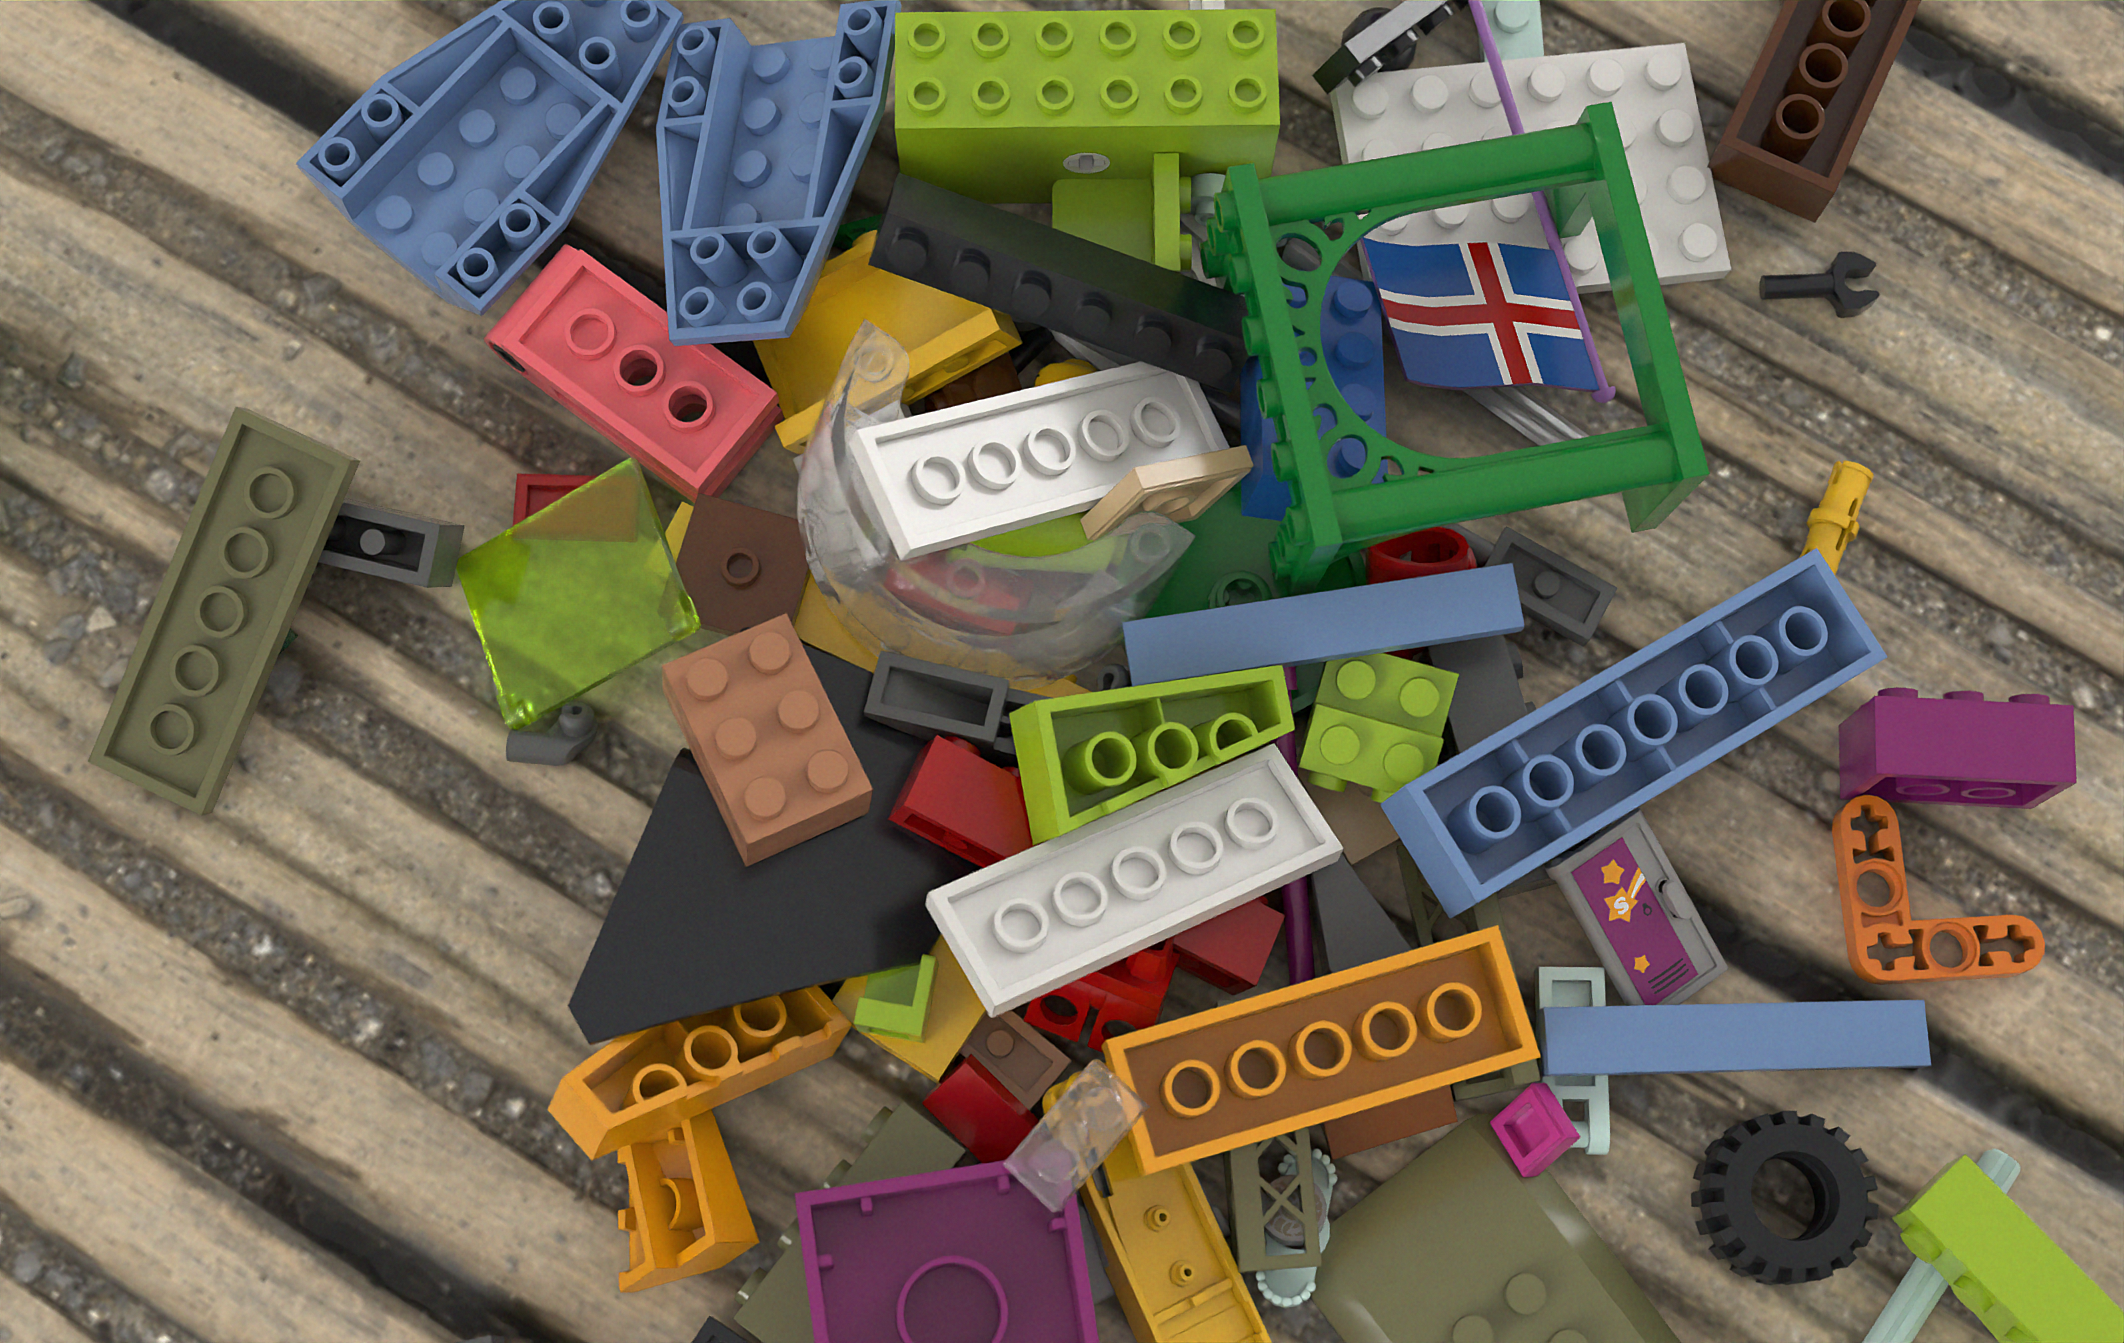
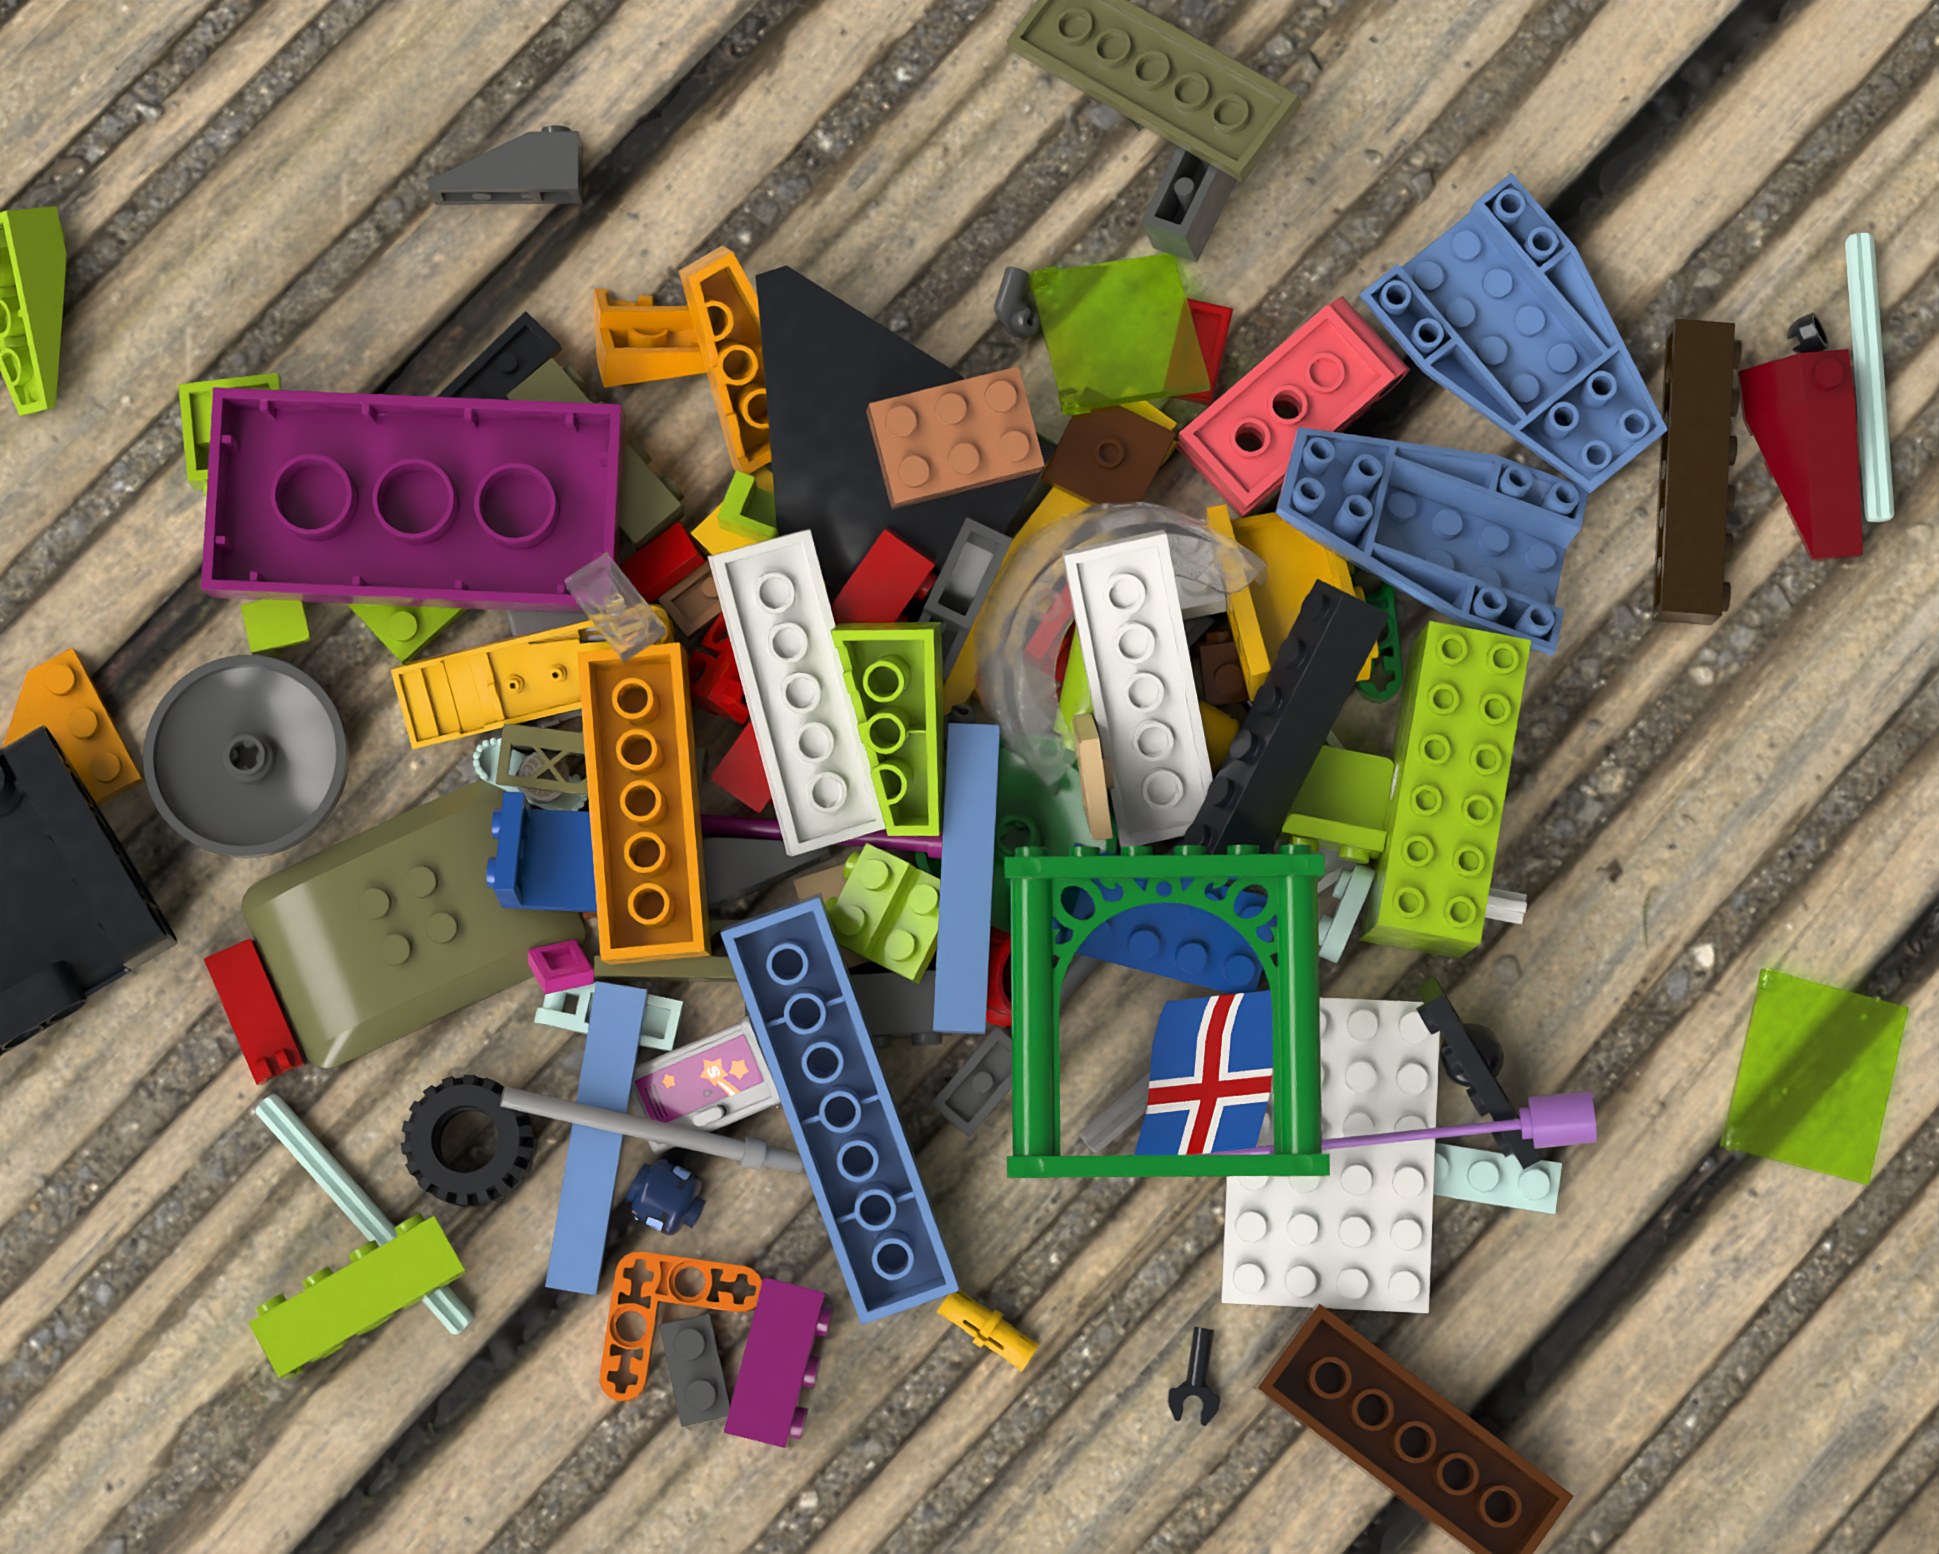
camera: 100 degrees right, 5 degrees up
none -> blue bracket [487,791,597,912]
none -> light grey bar [500,1086,803,1174]
none -> dark blue head [626,1159,707,1236]
none -> dark grey plate [659,1313,731,1427]

